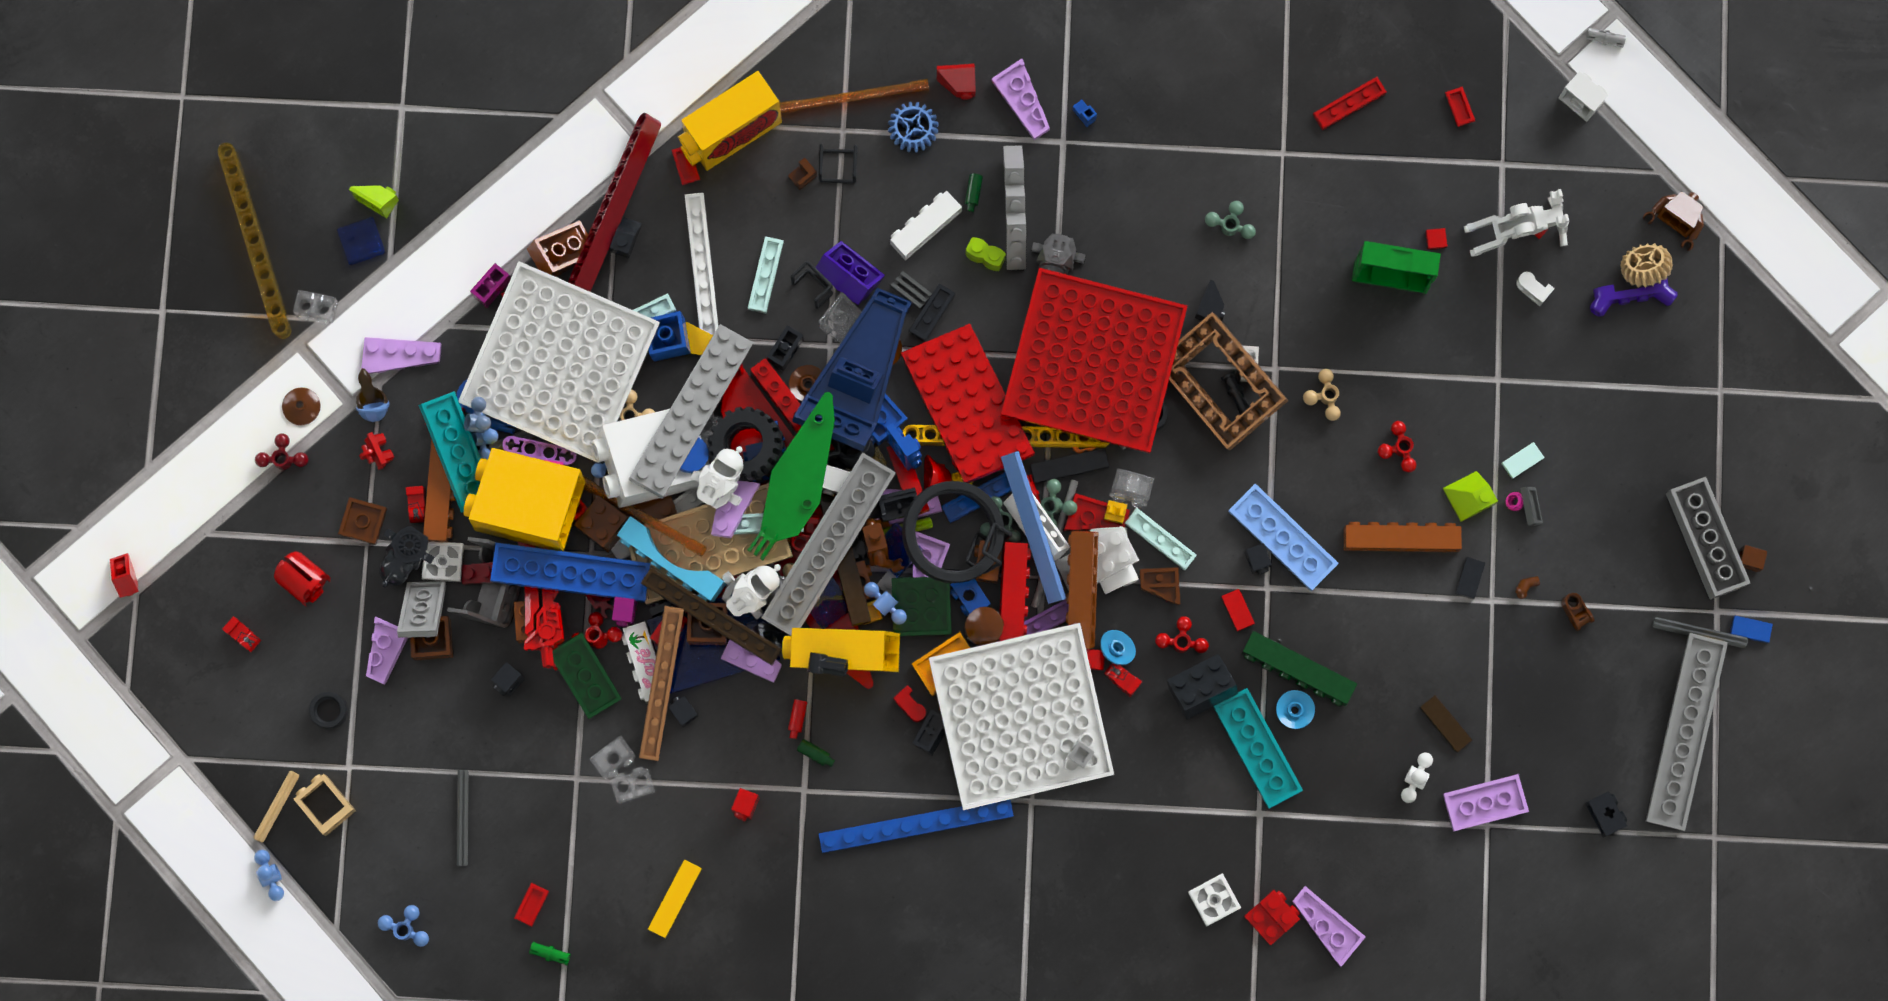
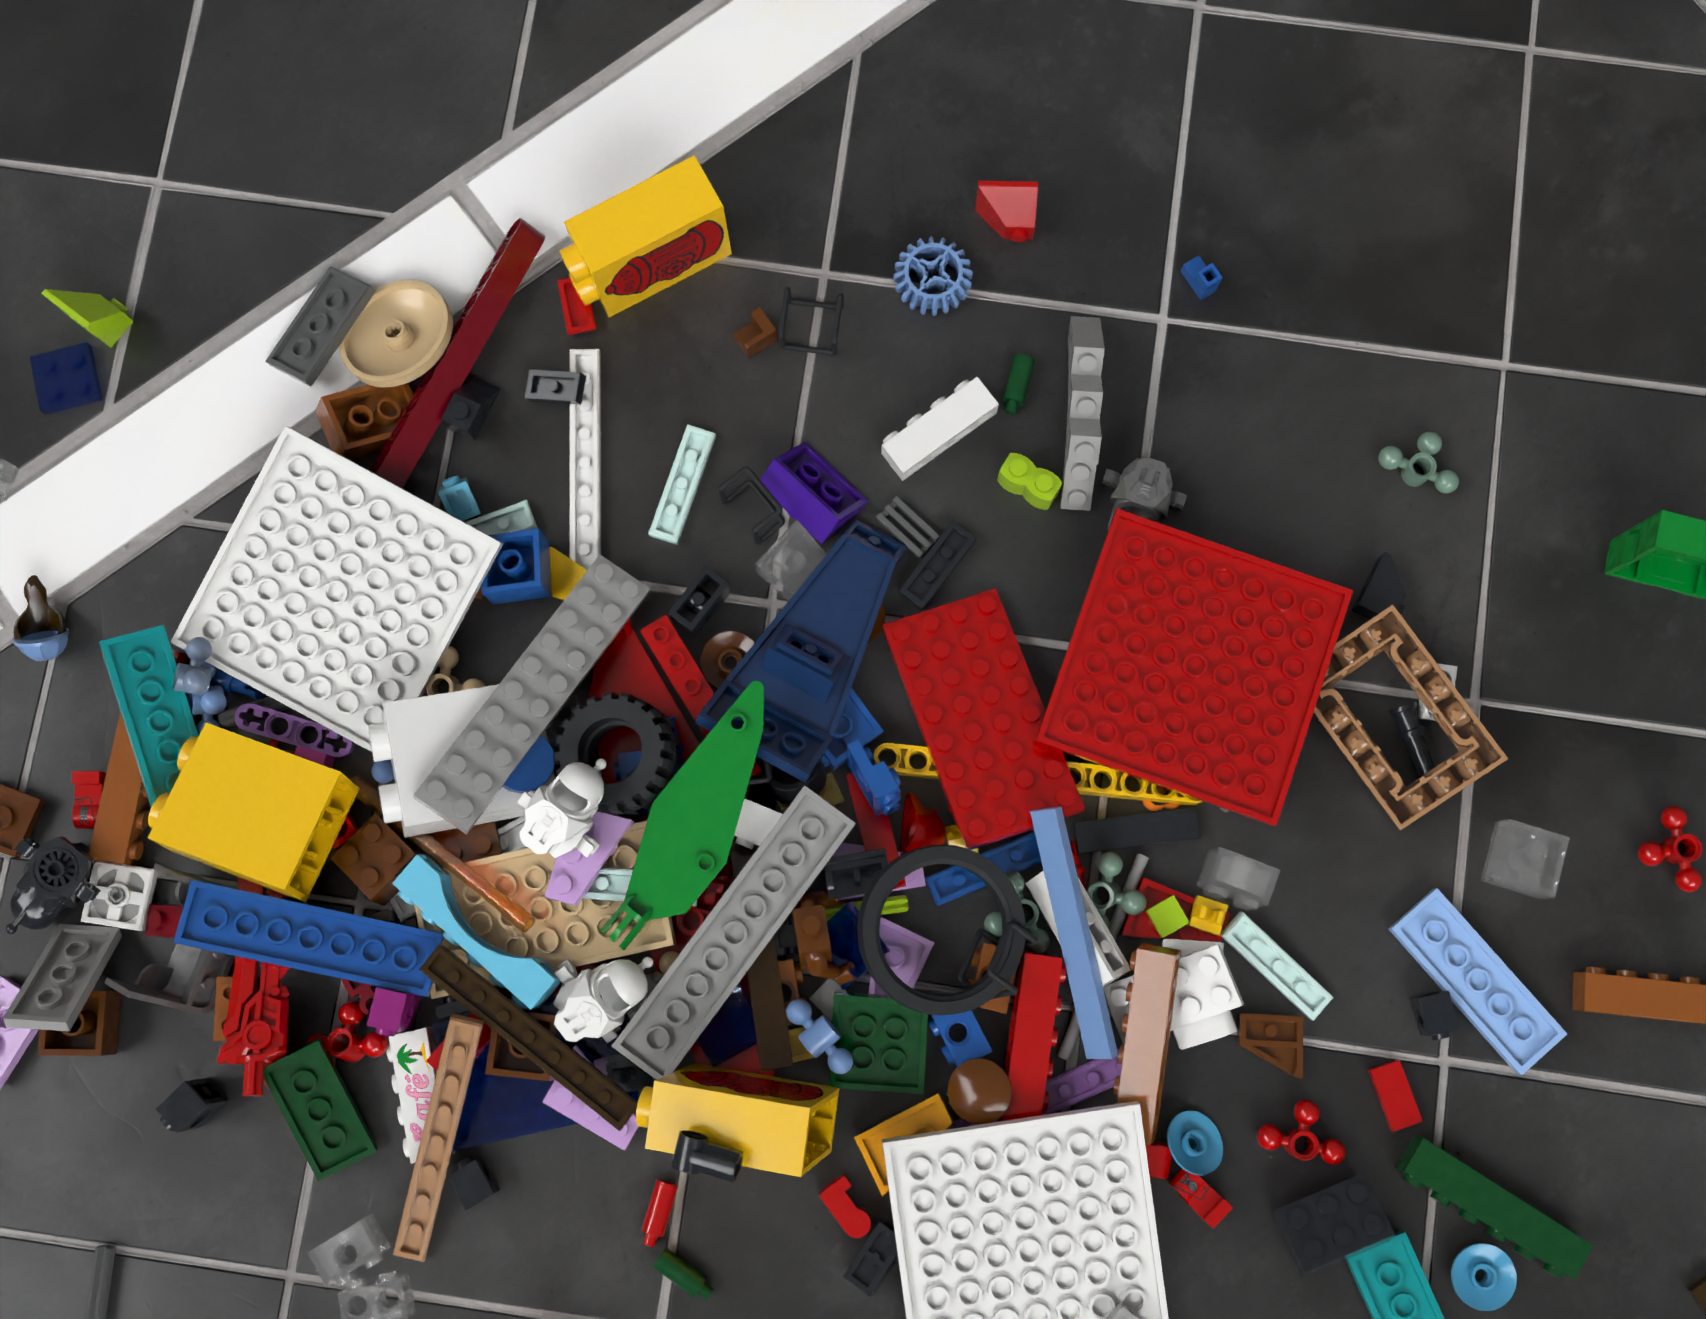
camera: 10 degrees right, 0 degrees up
red hips [359,432,394,470] -> none
lavender wing [361,337,442,374] -> none
magenta brick [470,263,511,308] -> none
clear orange piece [779,79,929,113] -> none
lavender wing [991,59,1050,140] -> none
tan piece [1303,369,1341,421] -> none
red tile [1313,77,1387,130] -> none
none -> dark grey tile [265,266,376,387]
none -> tan dish [339,280,453,387]
none -> medium azure bracket [438,475,481,521]
none -> plate [525,370,586,405]
none -> lime tile [1145,895,1190,938]
none -> clear brick [1481,819,1570,899]

